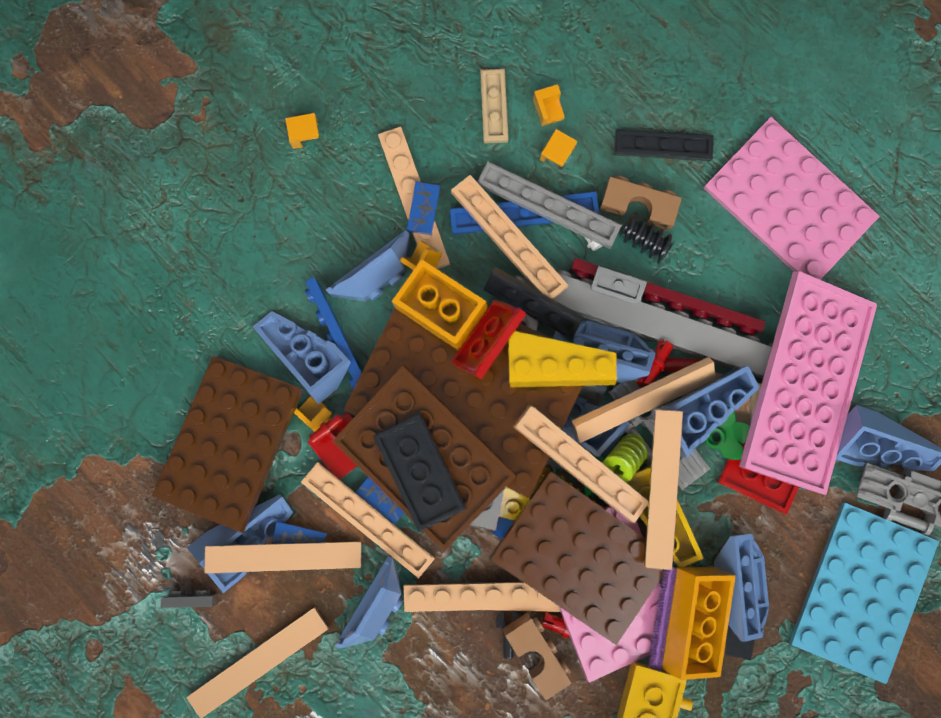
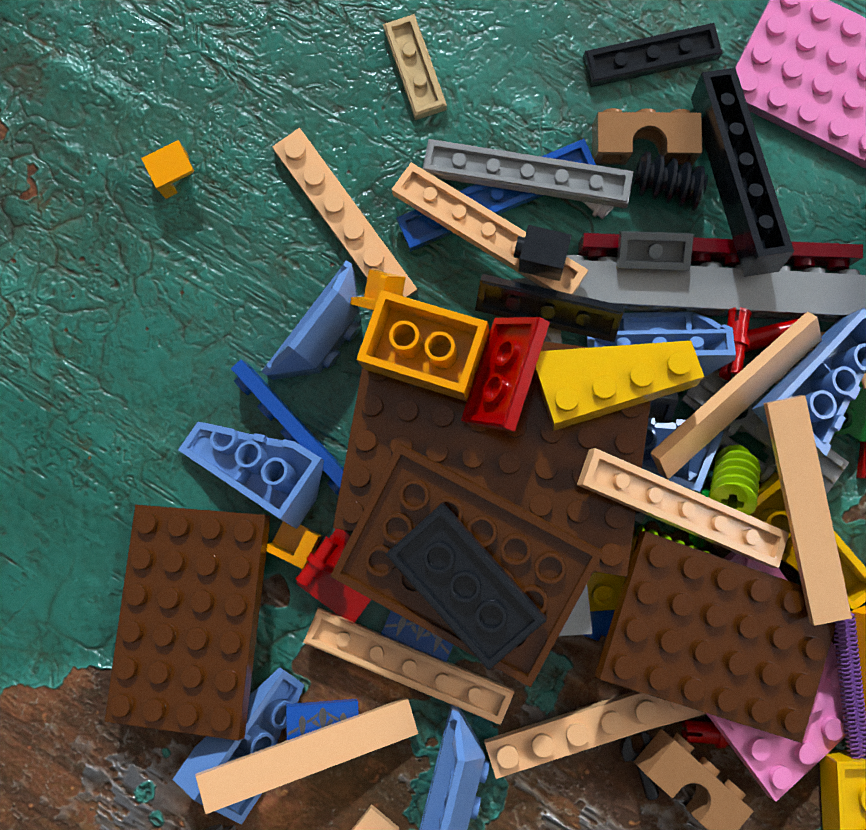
camera: 10 degrees left, 0 degrees up
blue tile [407,181,440,236] -> none
light orange panel [533,84,565,126] -> none
light orange panel [540,129,578,167] -> none
none -> black brick [514,225,572,281]
none -> black brick [691,68,794,277]

